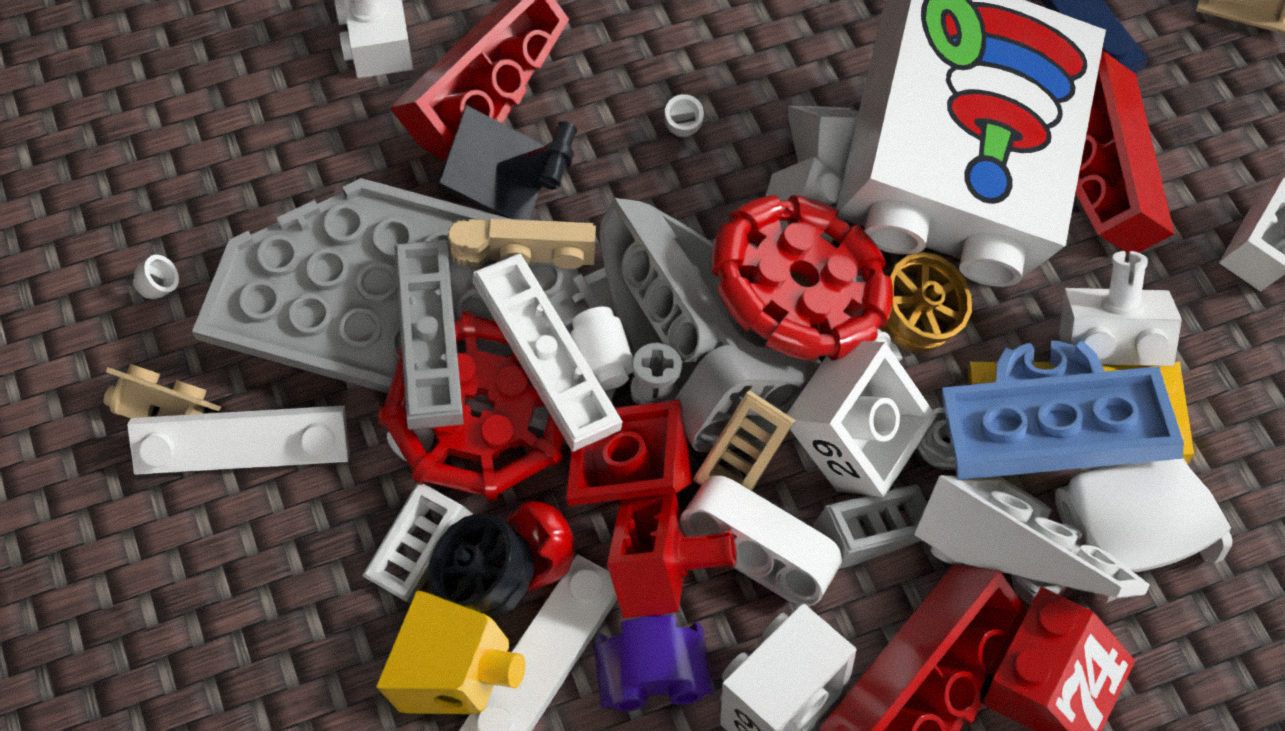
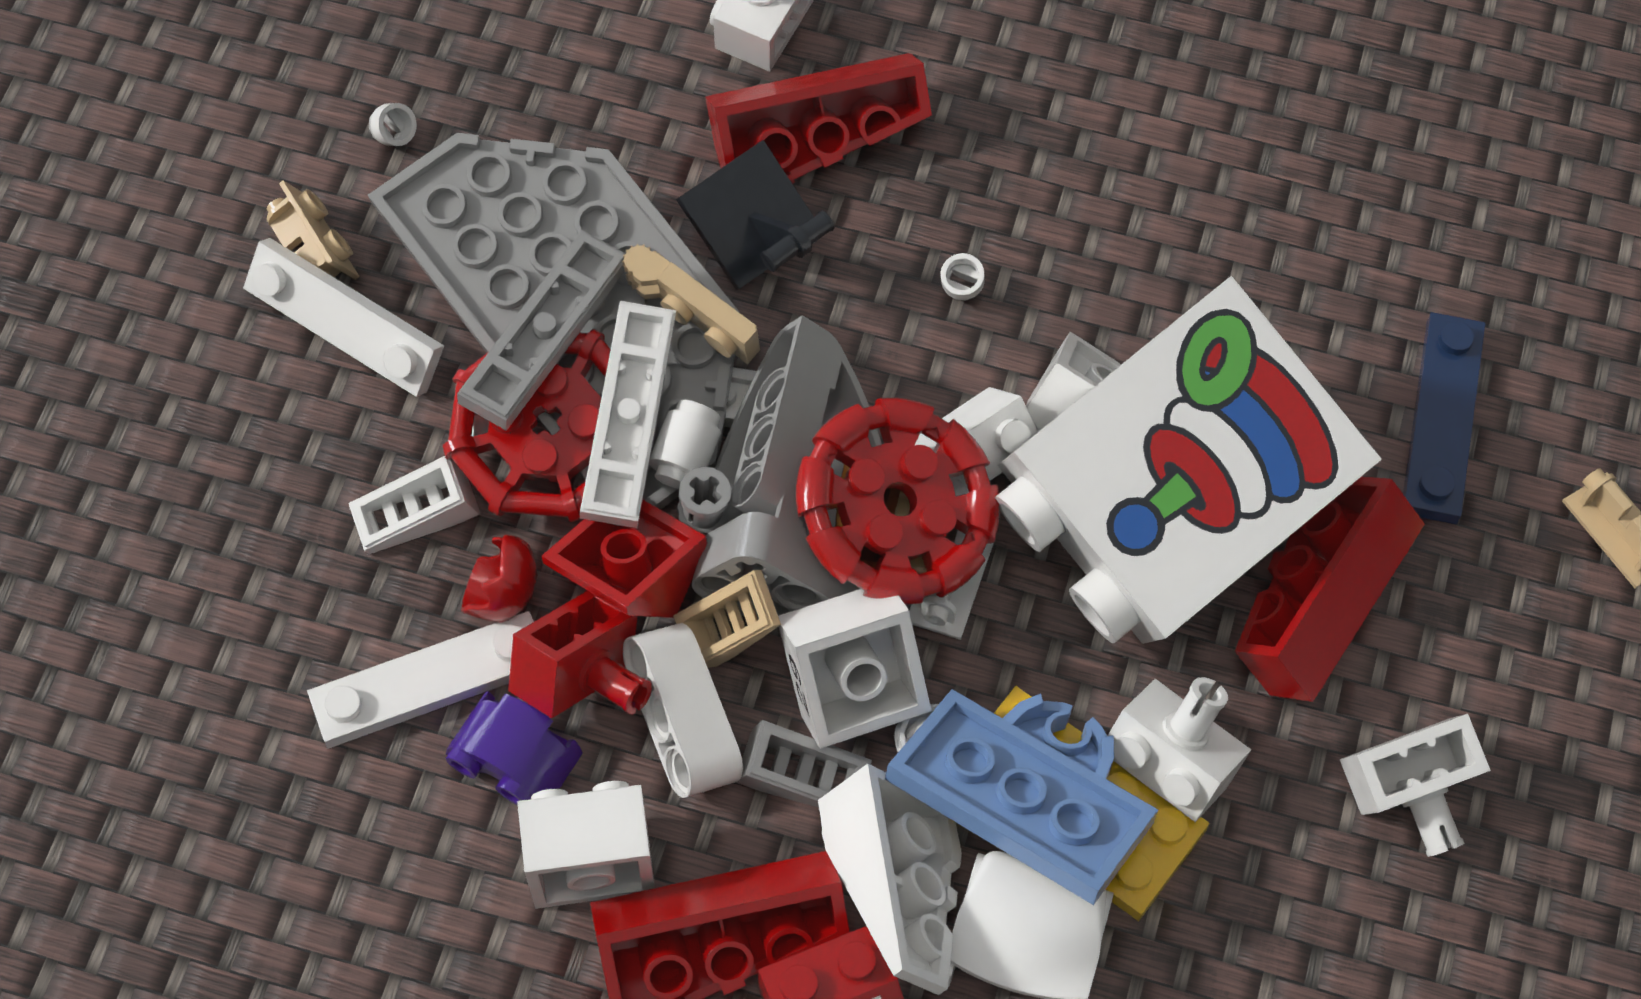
camera: 35 degrees right, 5 degrees up
yellow torso [376,591,525,714] -> none
black wheel [428,513,535,620] -> none
pearl gold wheel [881,252,972,353] -> none

